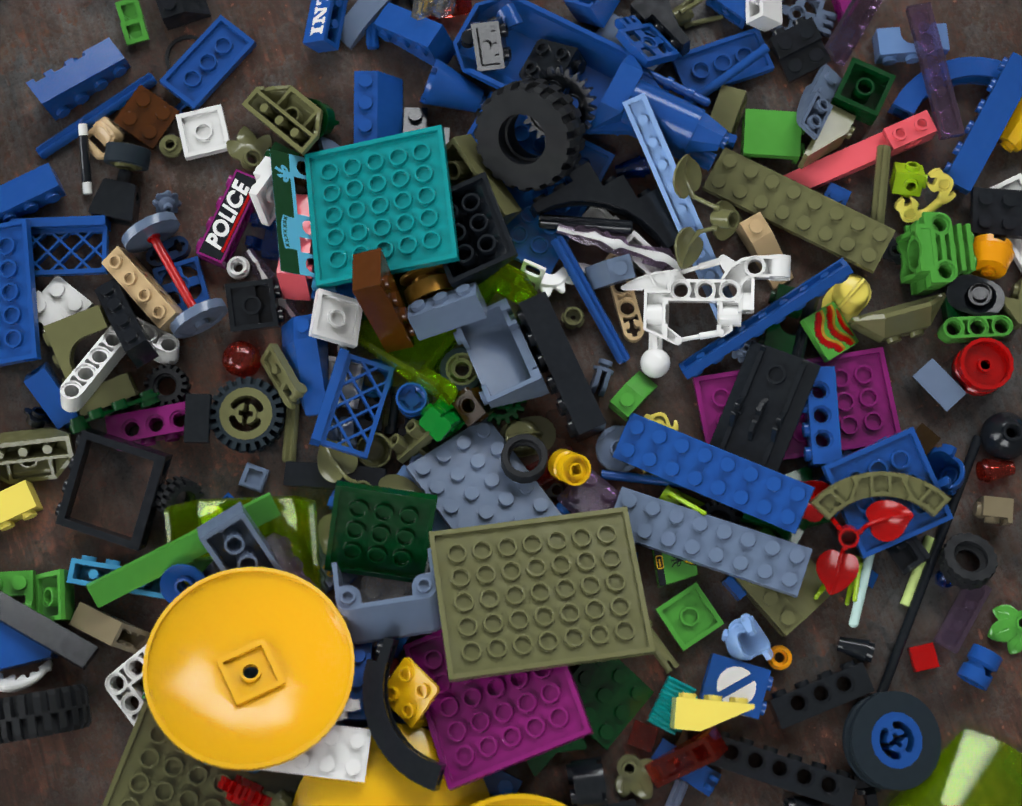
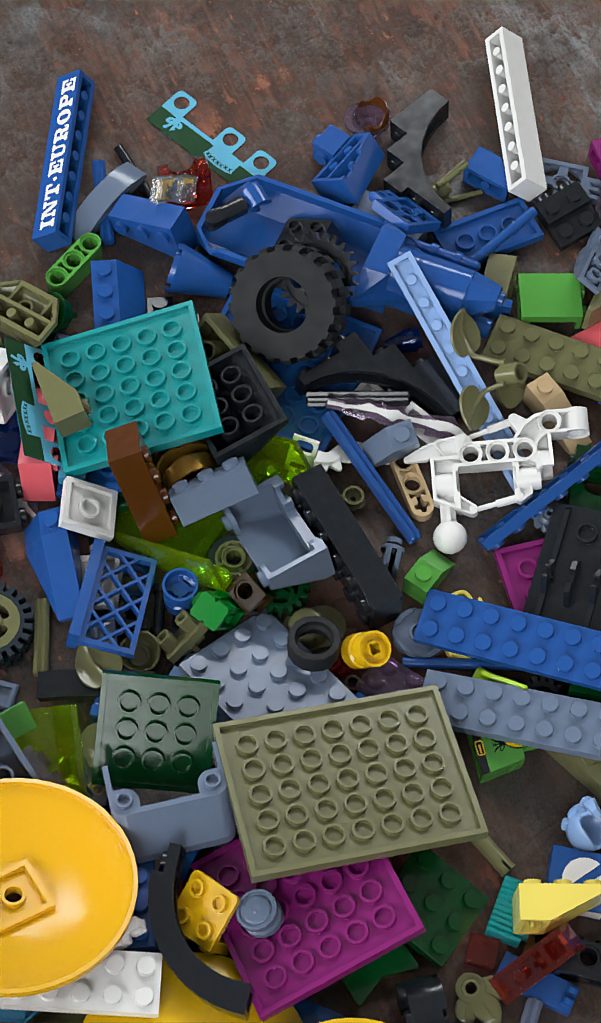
camera: 10 degrees left, 15 degrees down
olive plate [260,343,307,409] -> none
bracket [471,17,512,71] -> none
bright green plate [655,582,725,651] -> none
blue tile [721,576,747,601] -> none
none -> olive slope [31,361,93,438]
none -> bright green beam [45,233,103,298]
none -> sand blue wheel [236,889,284,938]

